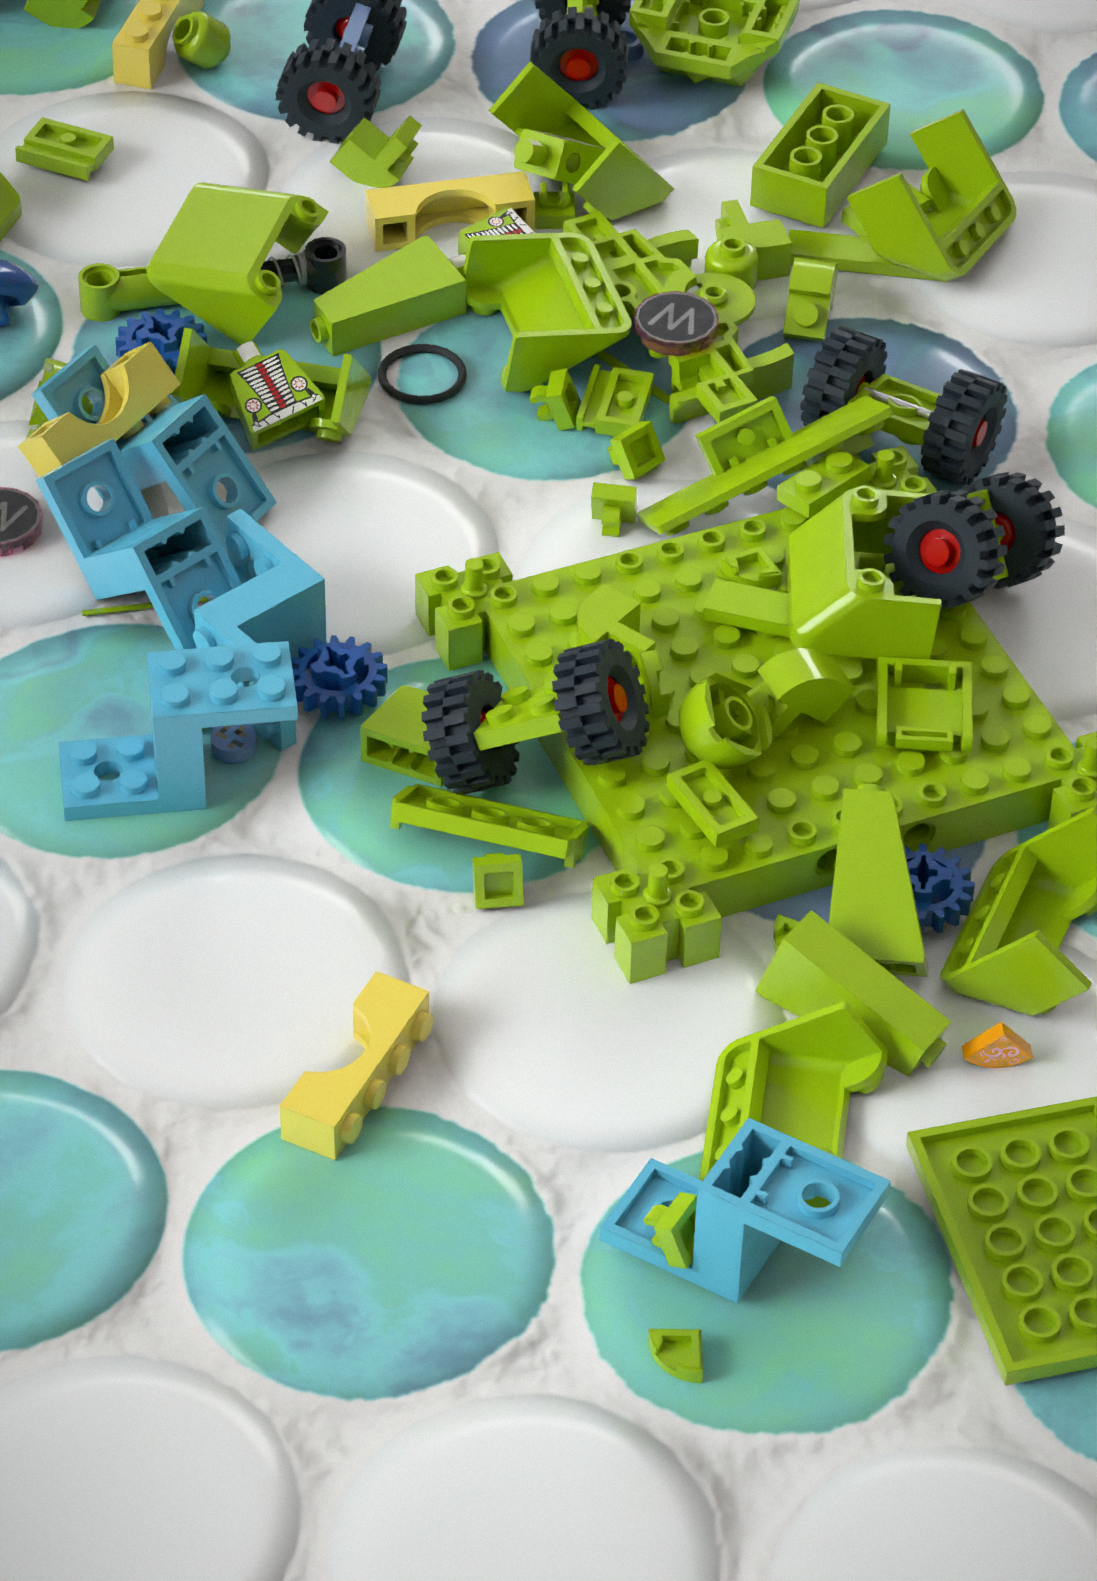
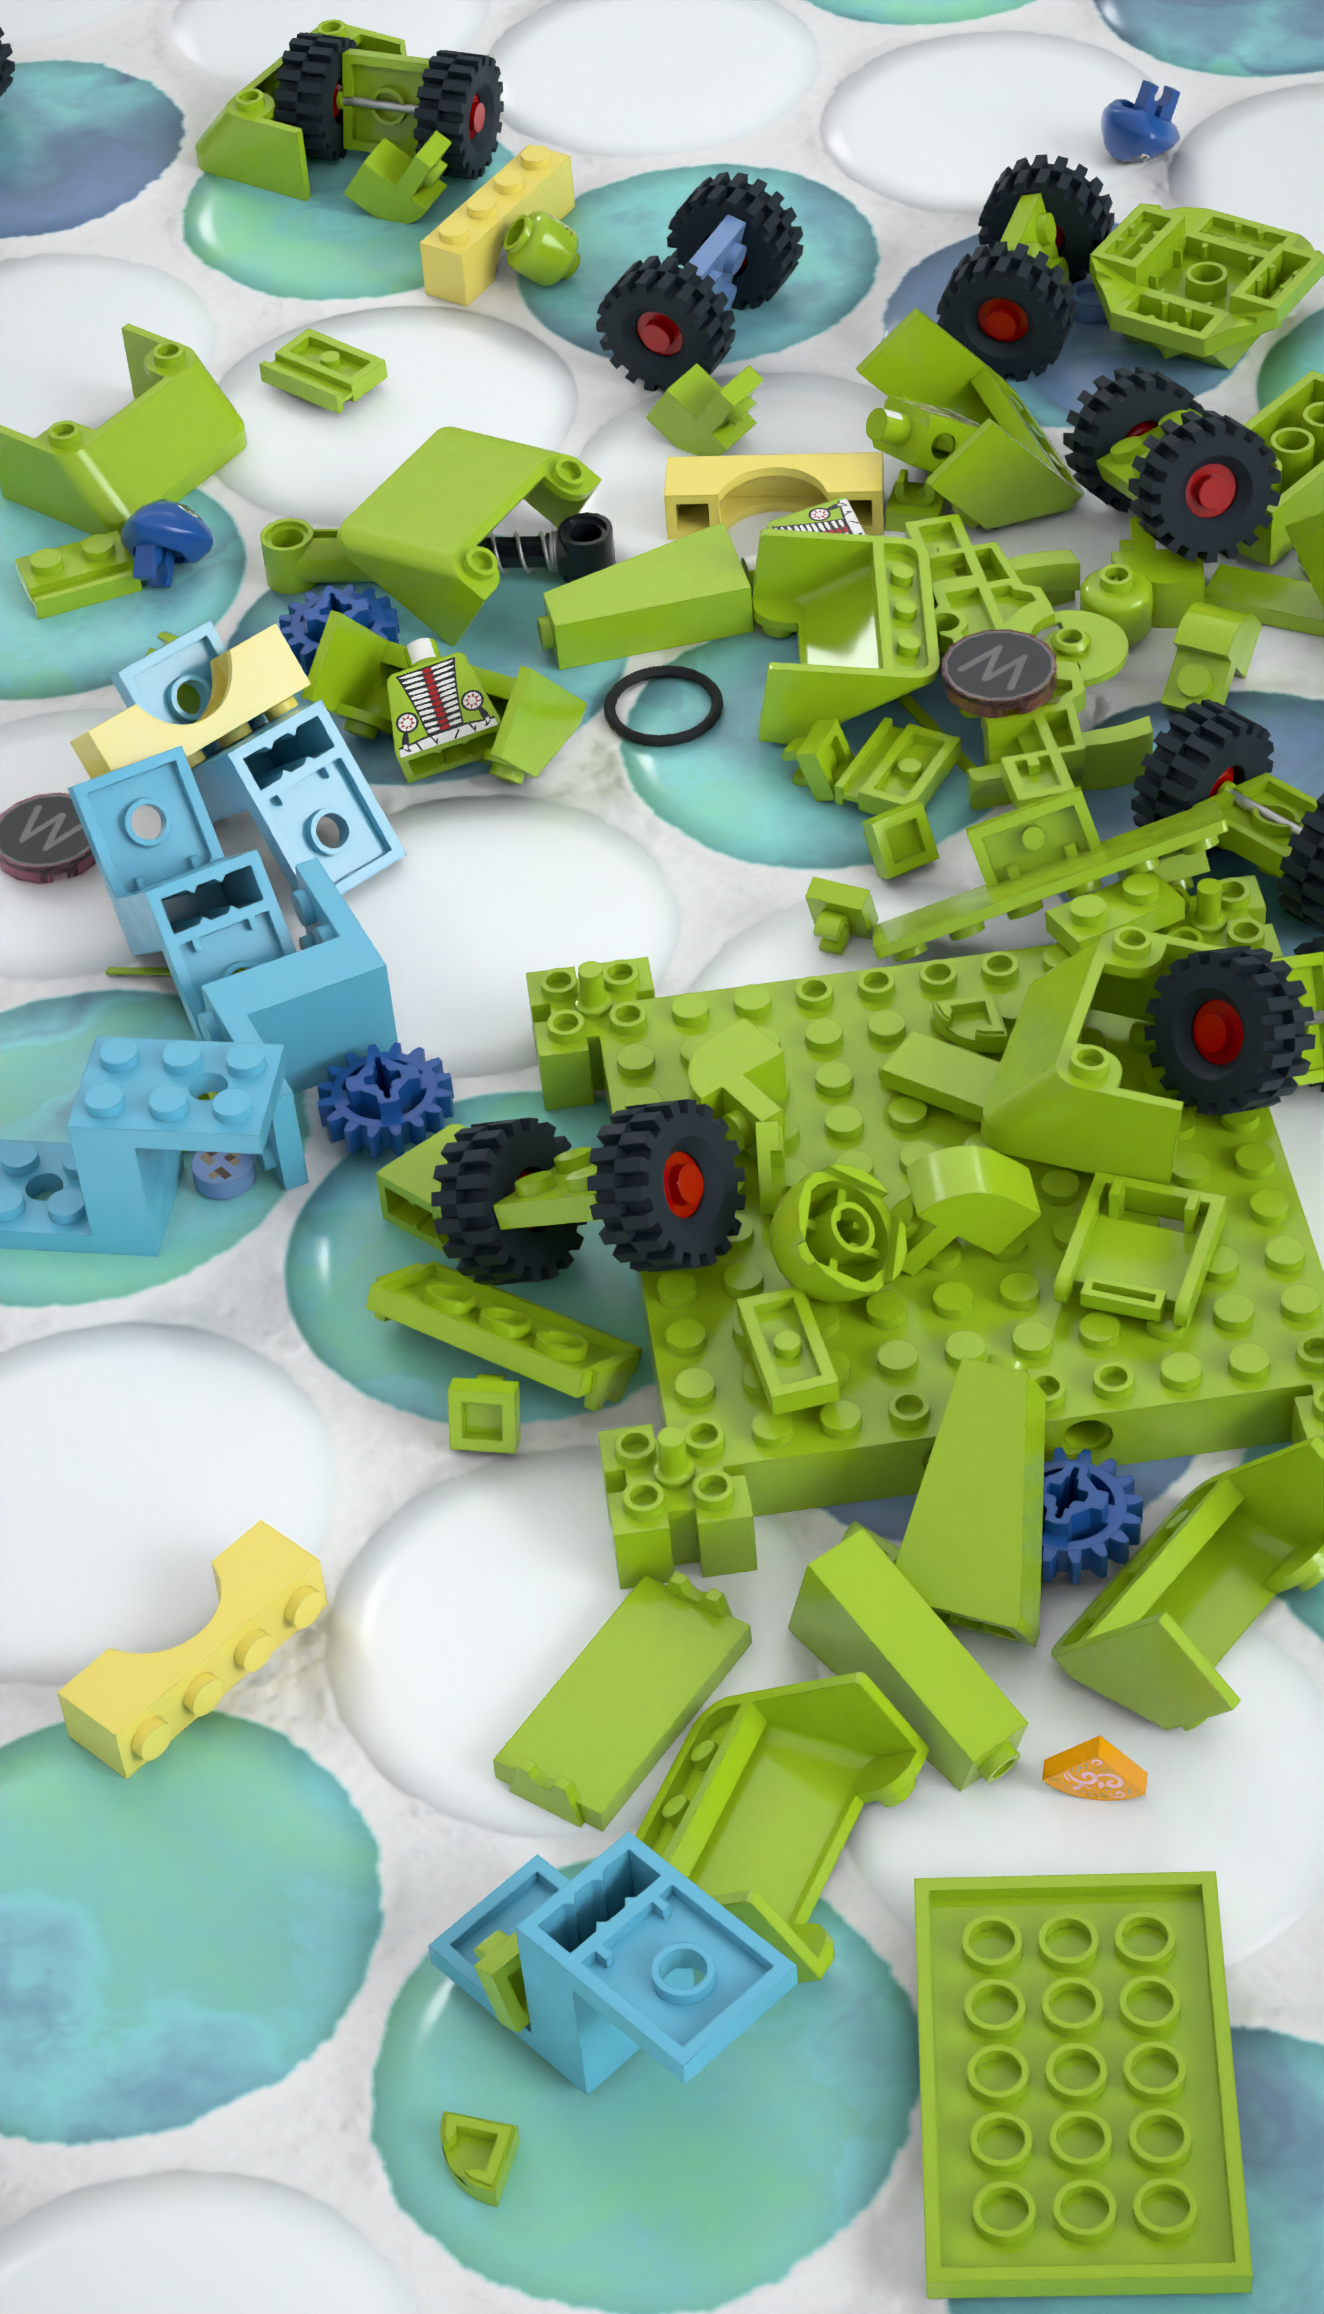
camera: 20 degrees right, 0 degrees up
none -> lime brick [493,1571,752,1832]
none -> black plate [1063,366,1282,563]

